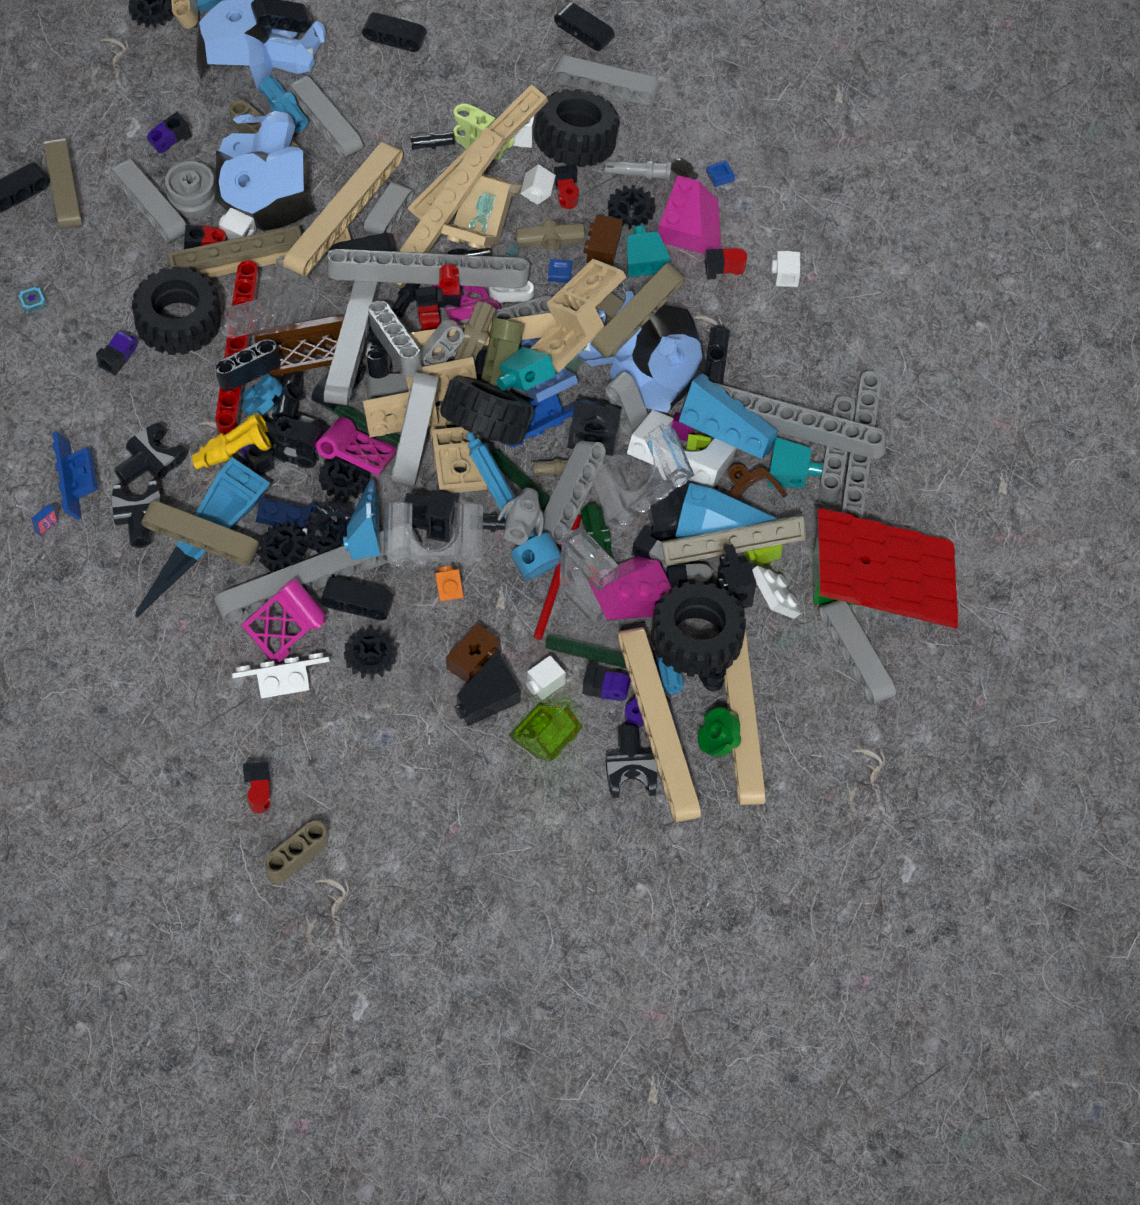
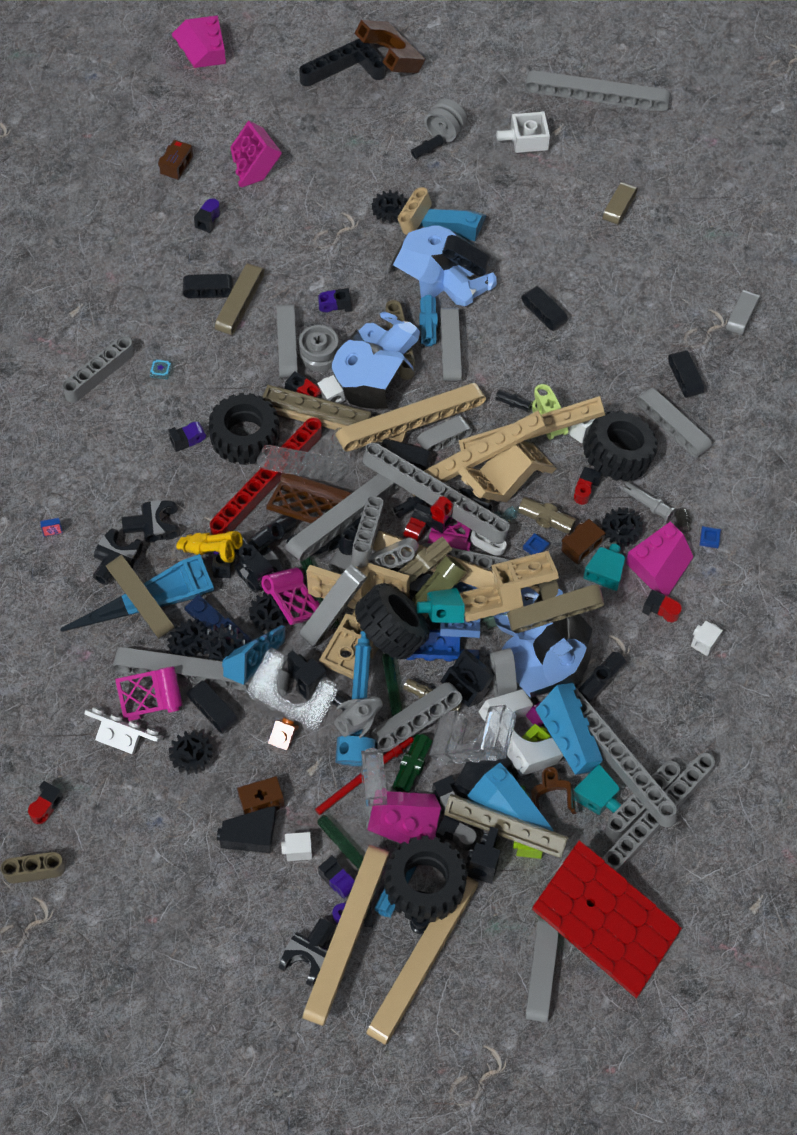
camera: 35 degrees right, 0 degrees up
blue bracket [52,431,98,520] -> none
black beam [215,340,281,391] -> none
dark azure plate [242,374,282,417] -> none
clear light blue plate [469,193,497,233] -> none
clear neon green slope [509,702,583,761] -> none
white brick [520,164,556,205] -> none
green plate [697,707,741,758] -> none
white plate [752,566,801,619] -> none

